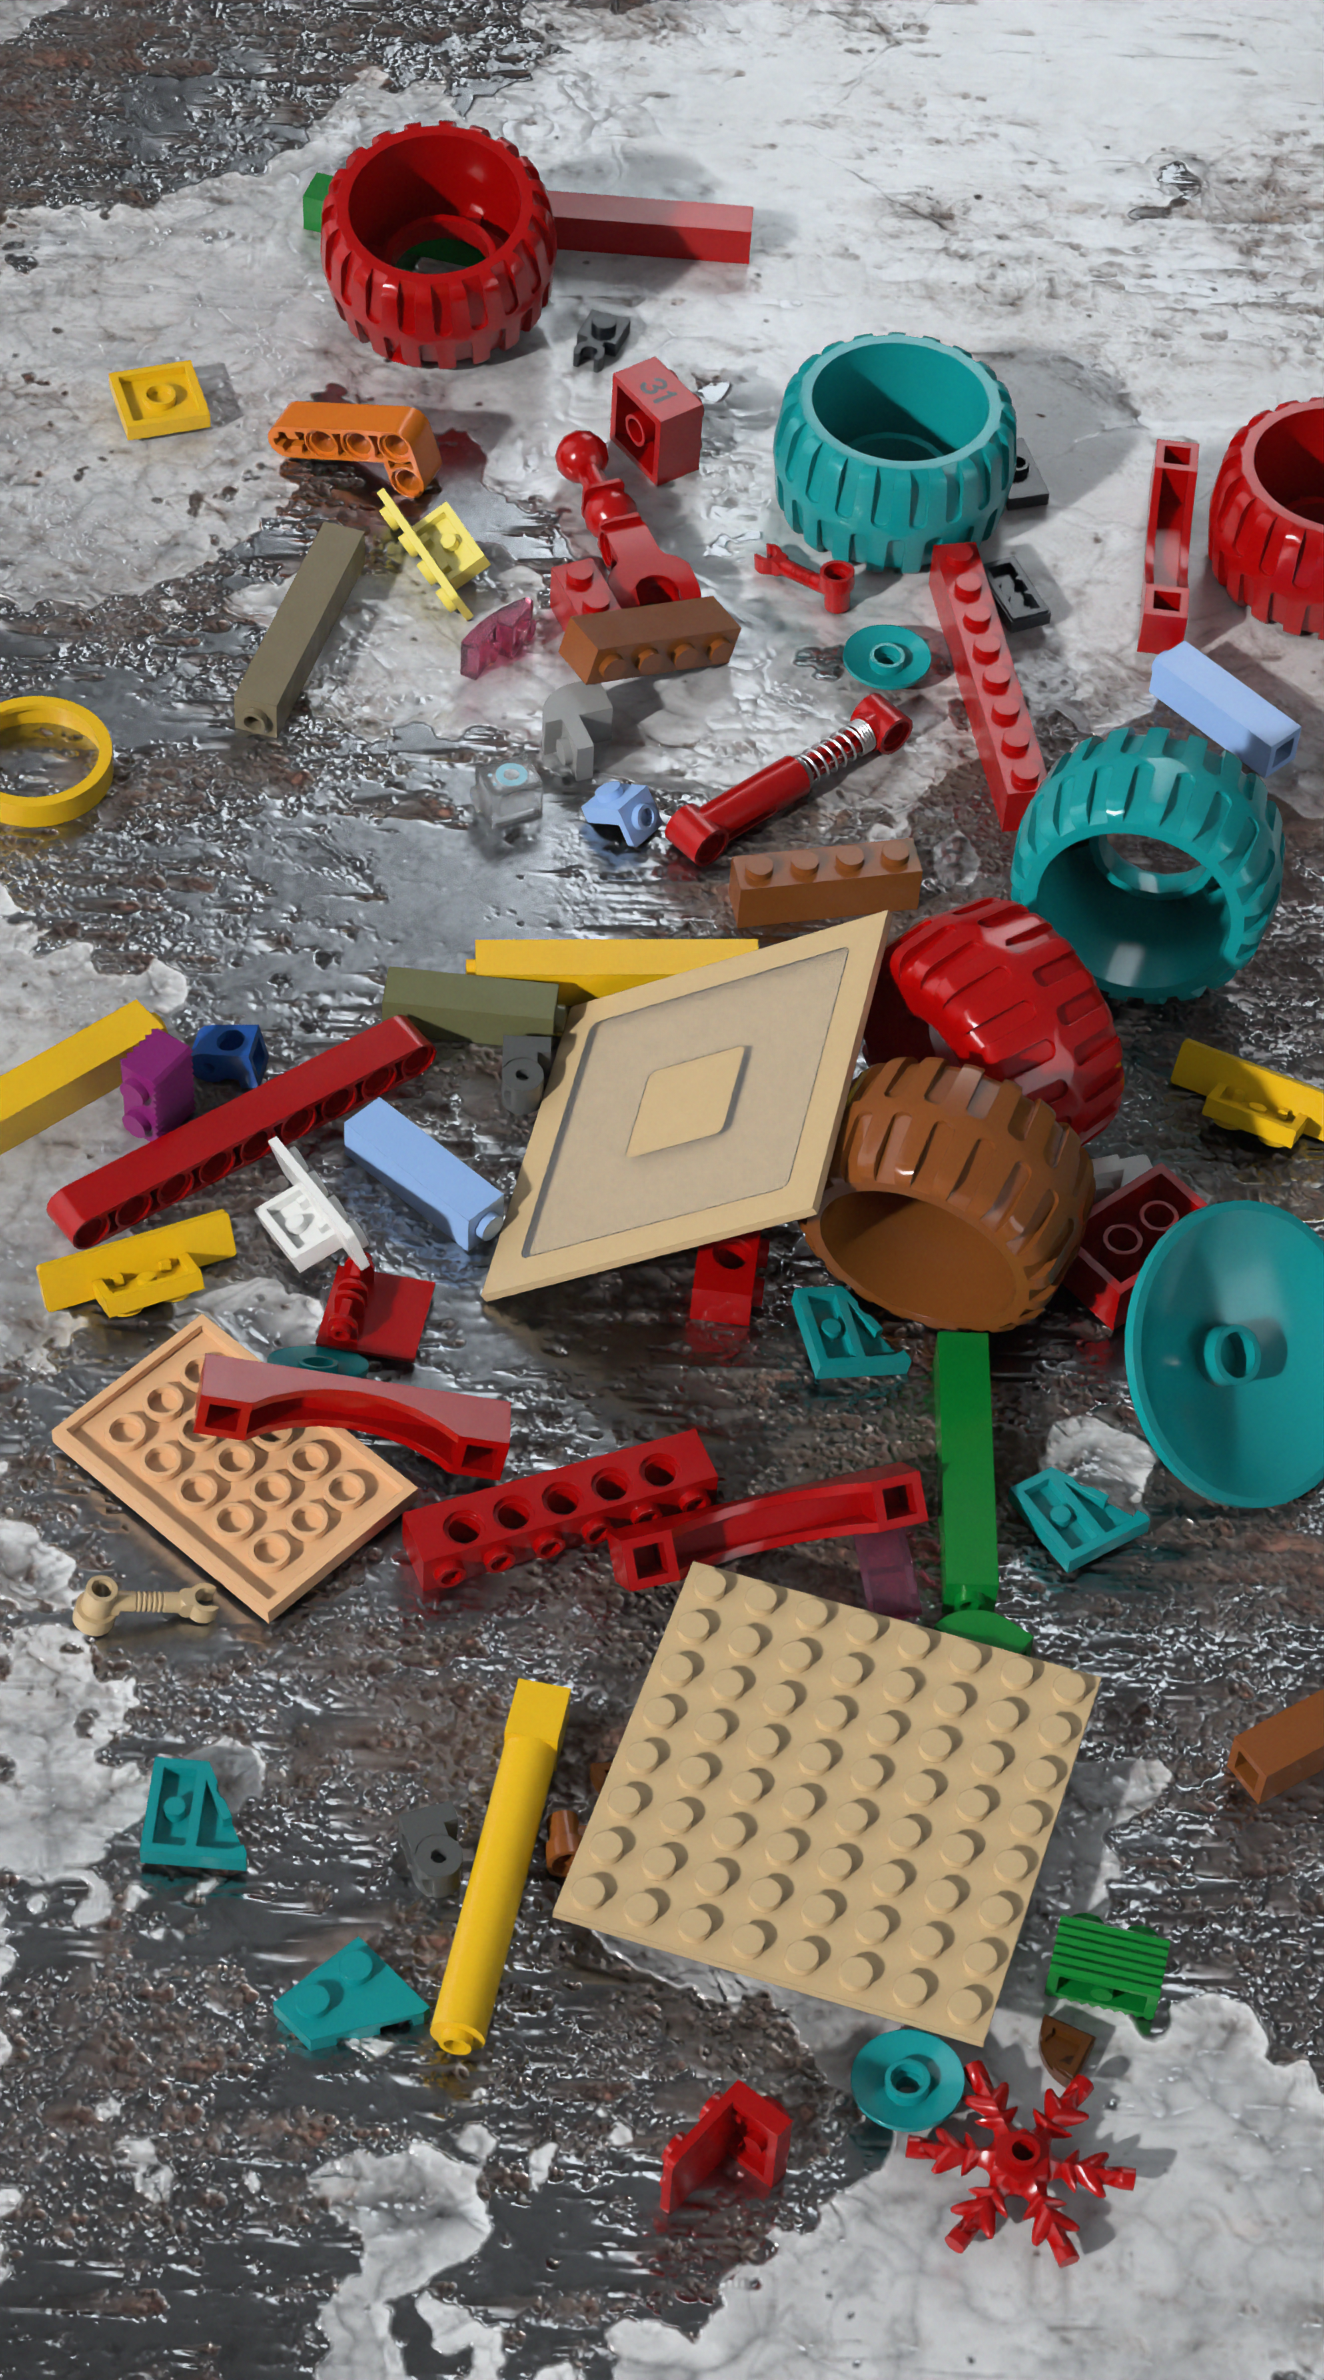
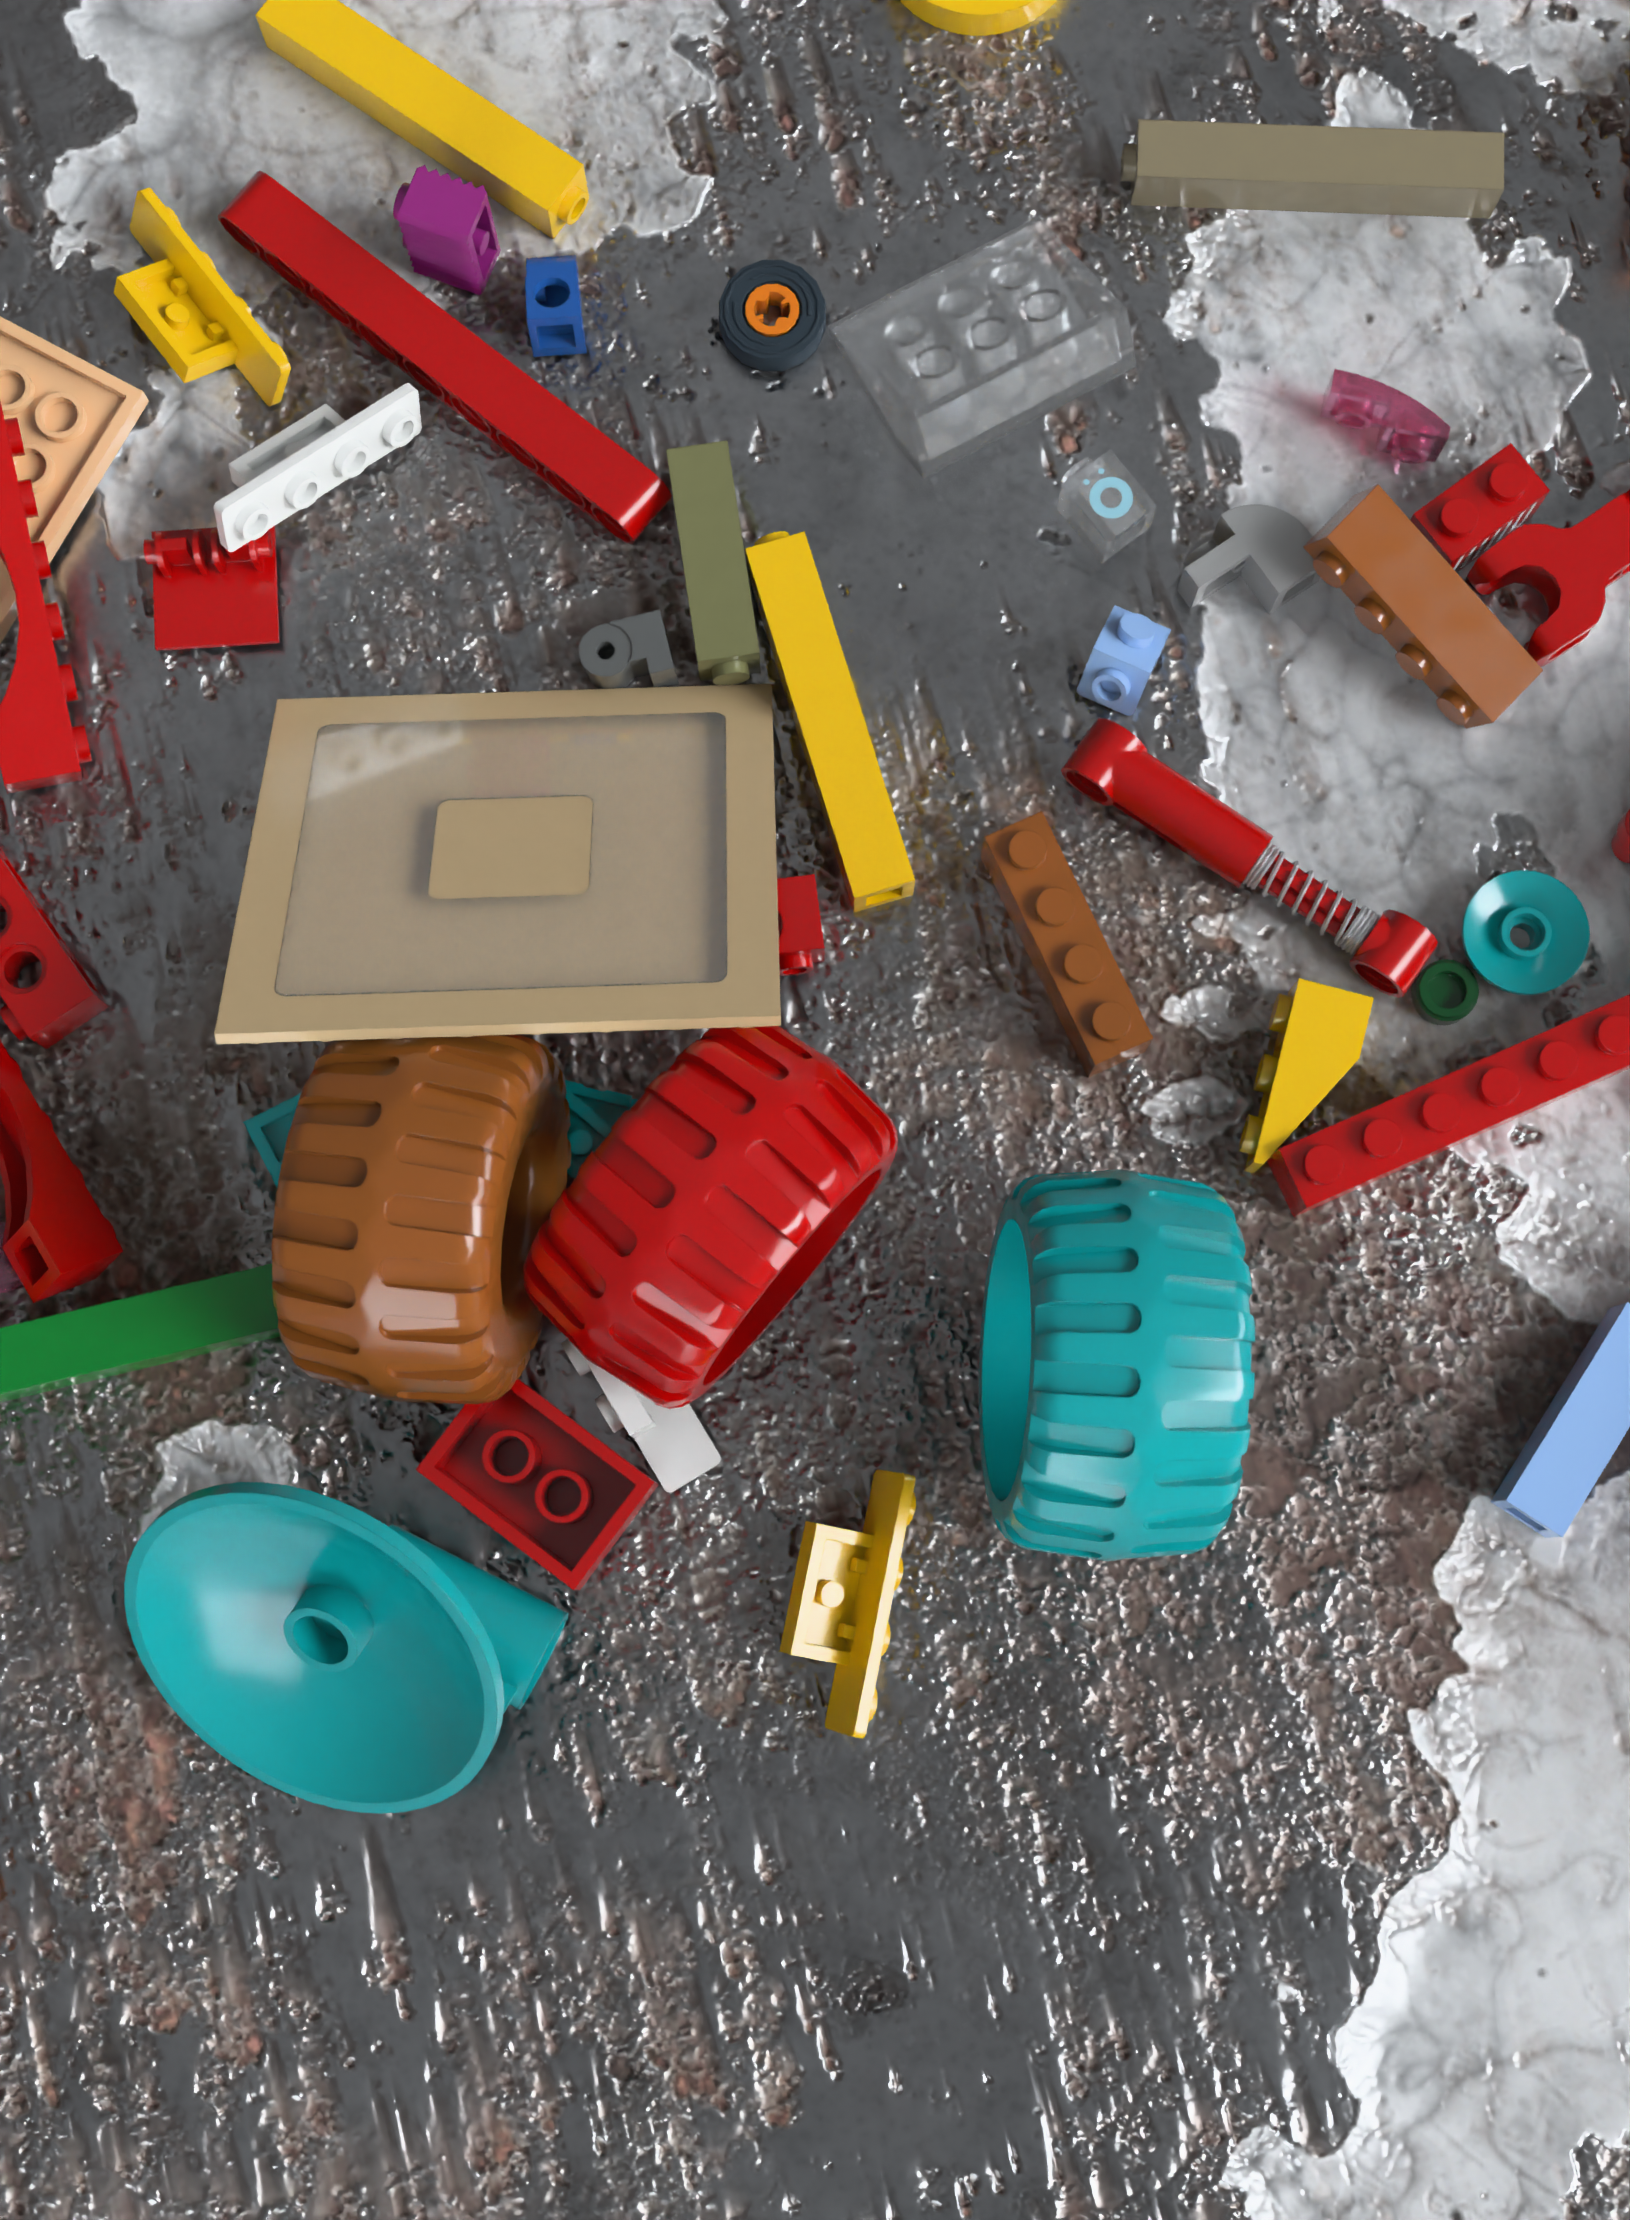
camera: 80 degrees right, 30 degrees up
teal dish [267,1346,369,1378] -> none
light blue brick [344,1097,504,1252] -> none
light yellow bracket [377,488,491,621] -> none
teal wing [1008,1467,1151,1573] -> none
none -> black bush [719,260,826,371]
none -> clear slope [828,217,1137,479]
none -> yellow slope [1239,978,1374,1173]
none -> dark green tile [1411,959,1479,1025]

